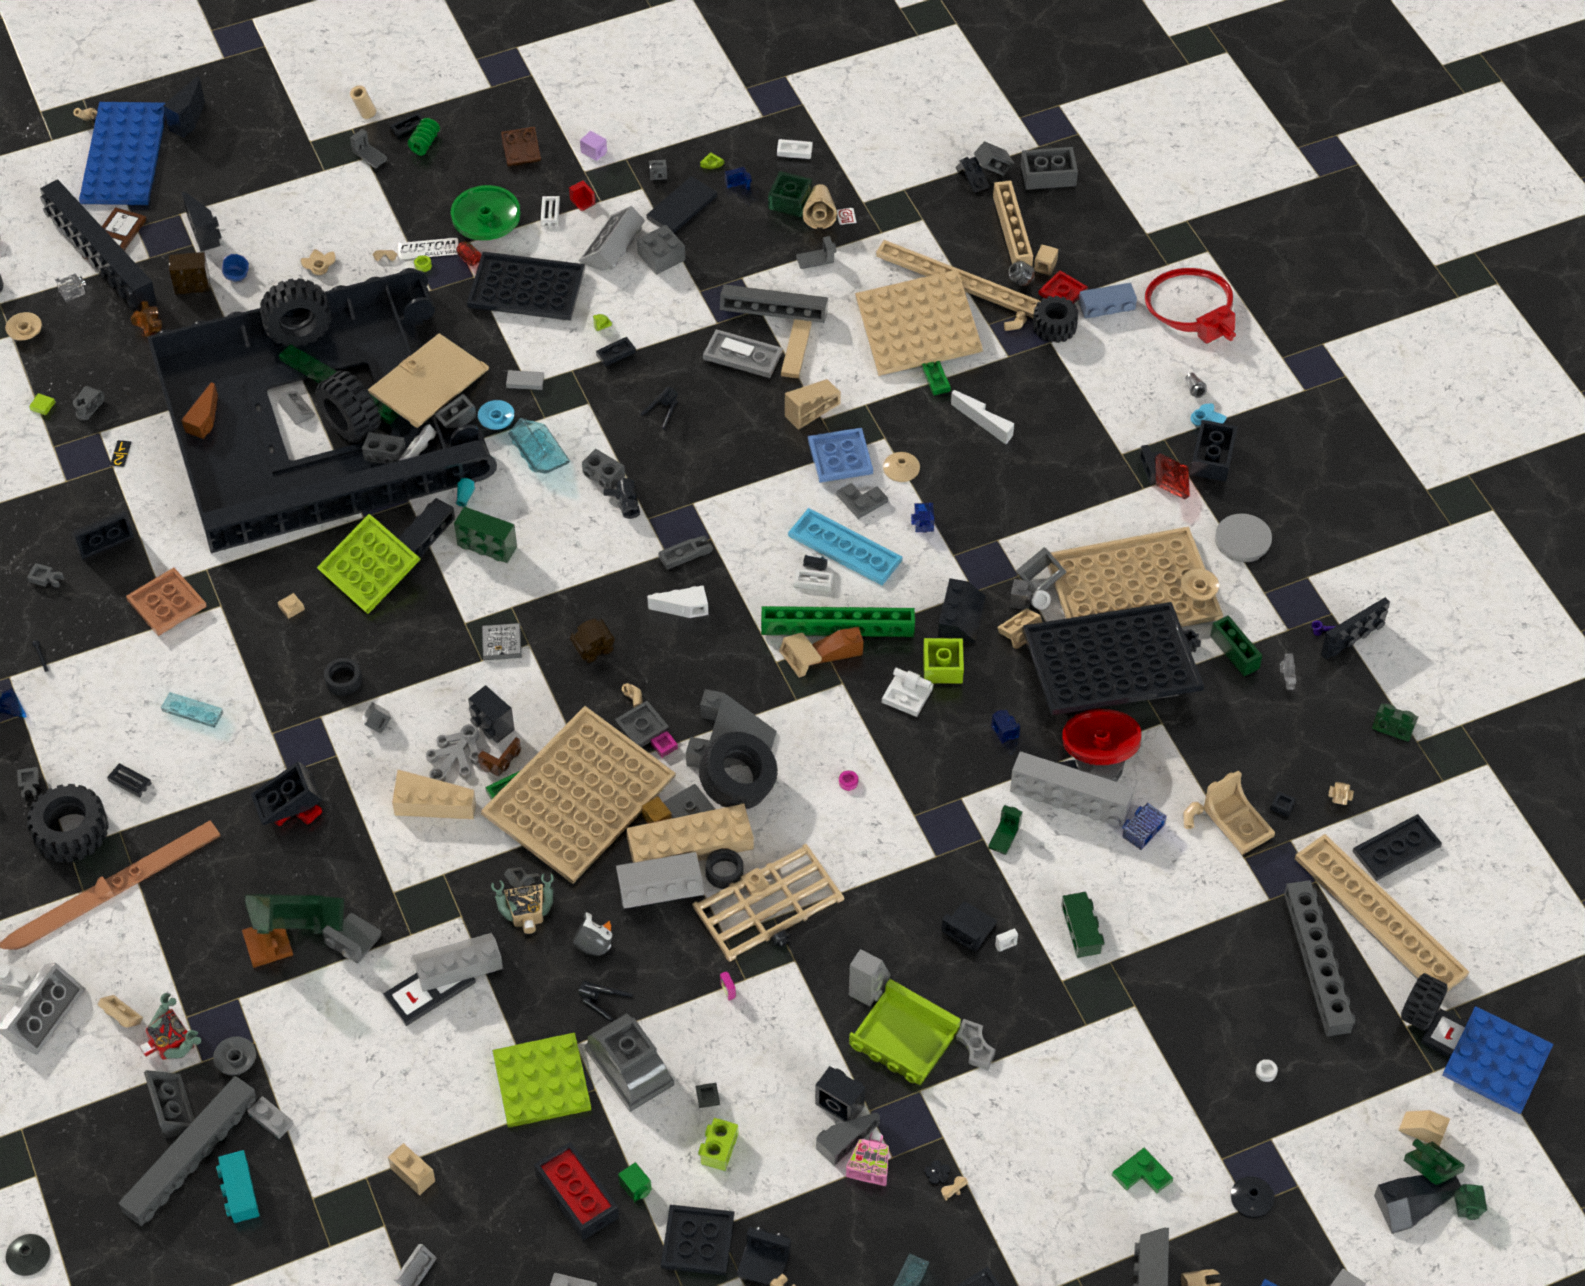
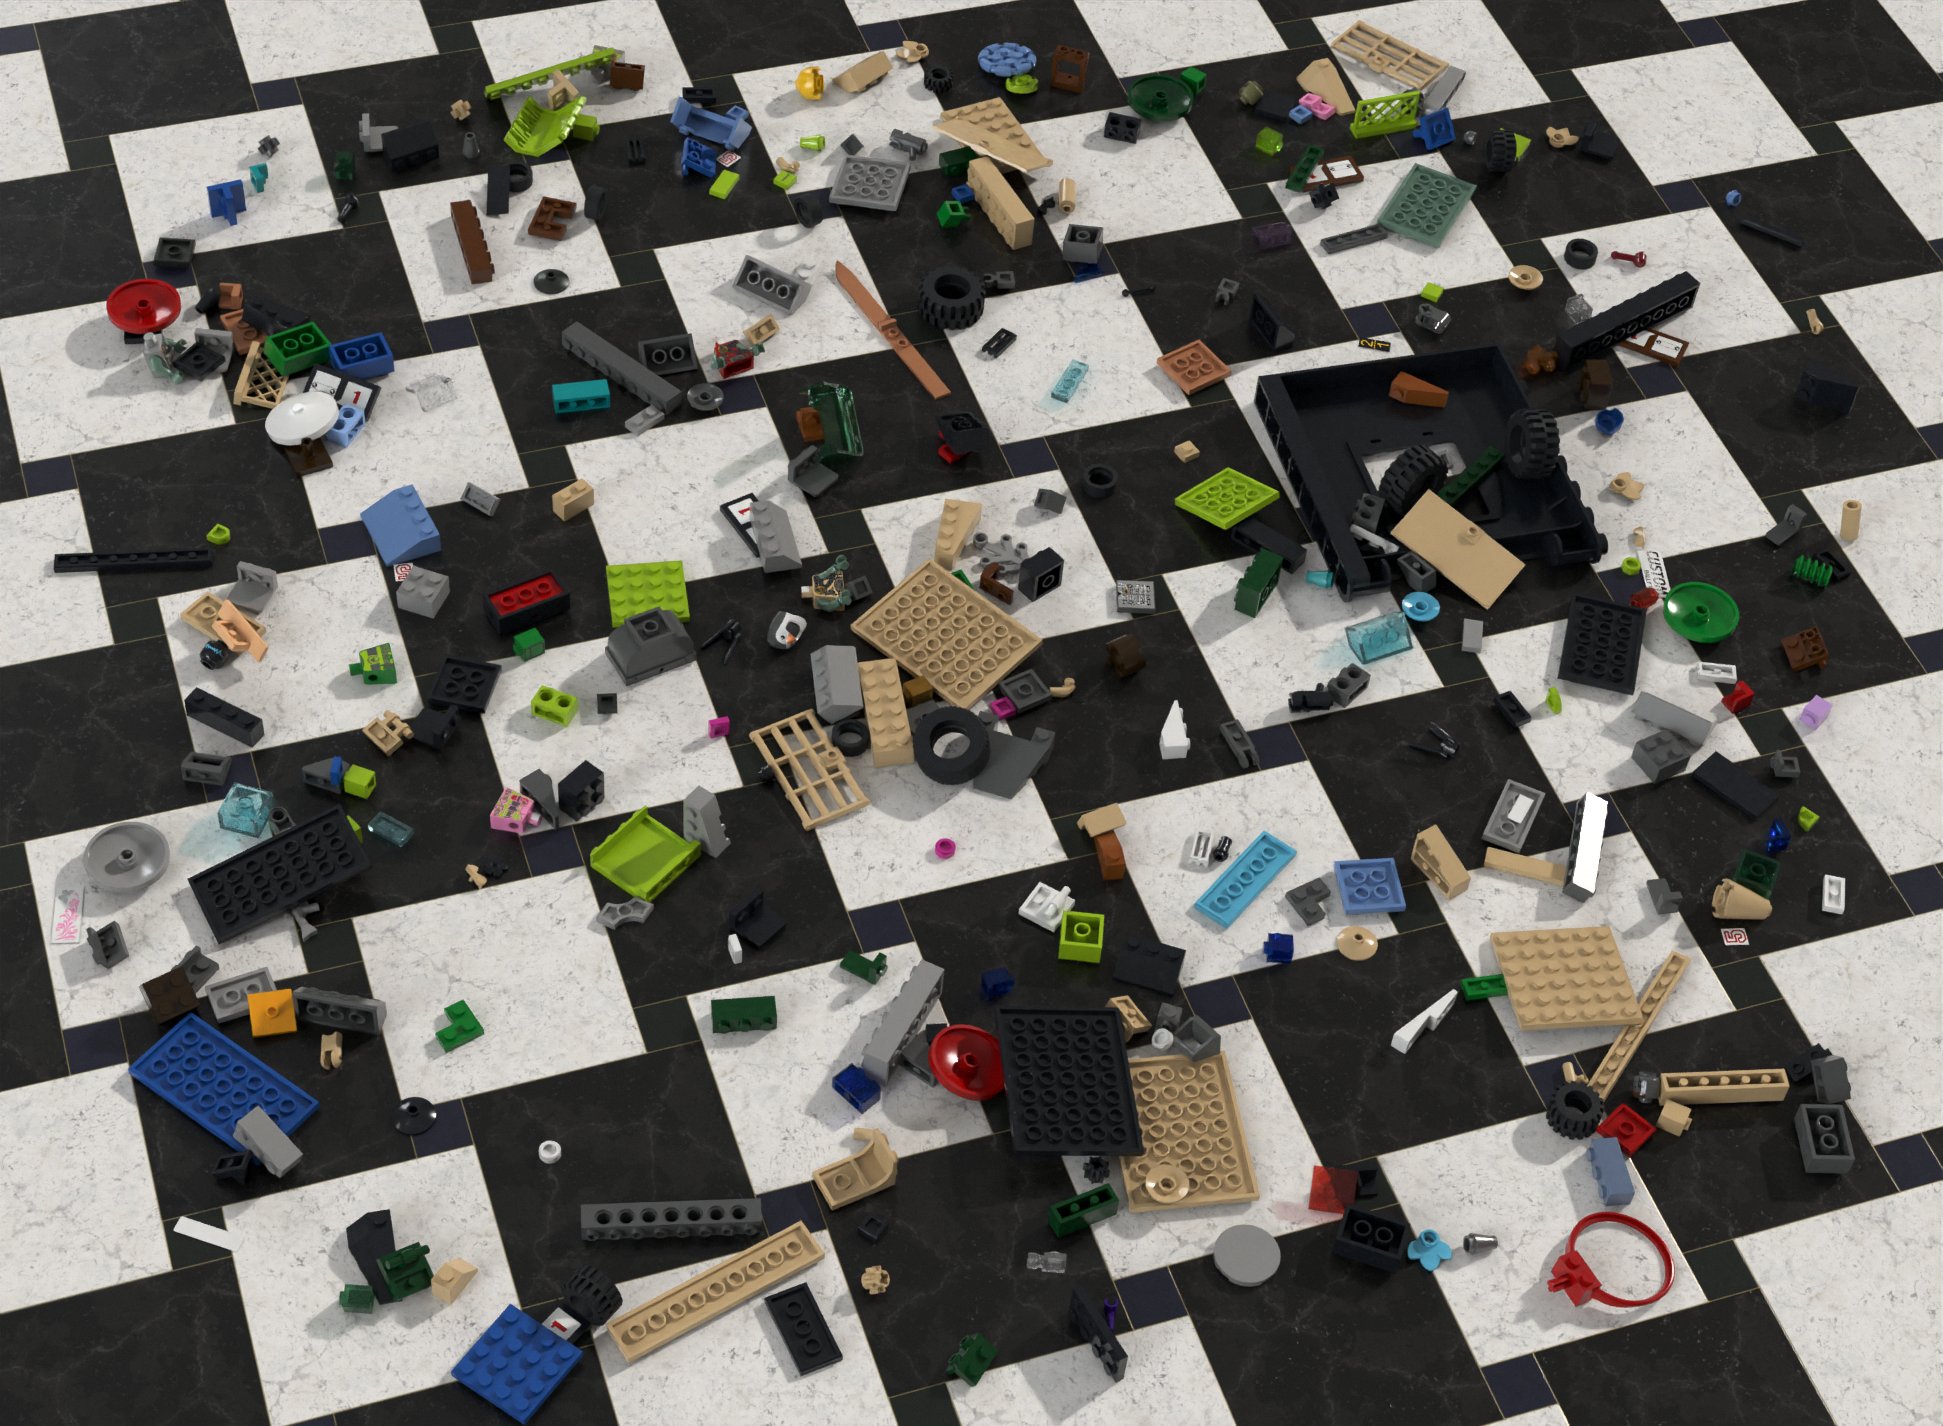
camera: 90 degrees right, 5 degrees down
blue plate [79,102,165,205] -> none
black slope [181,191,222,252] -> none
green brick [761,606,915,637] -> none

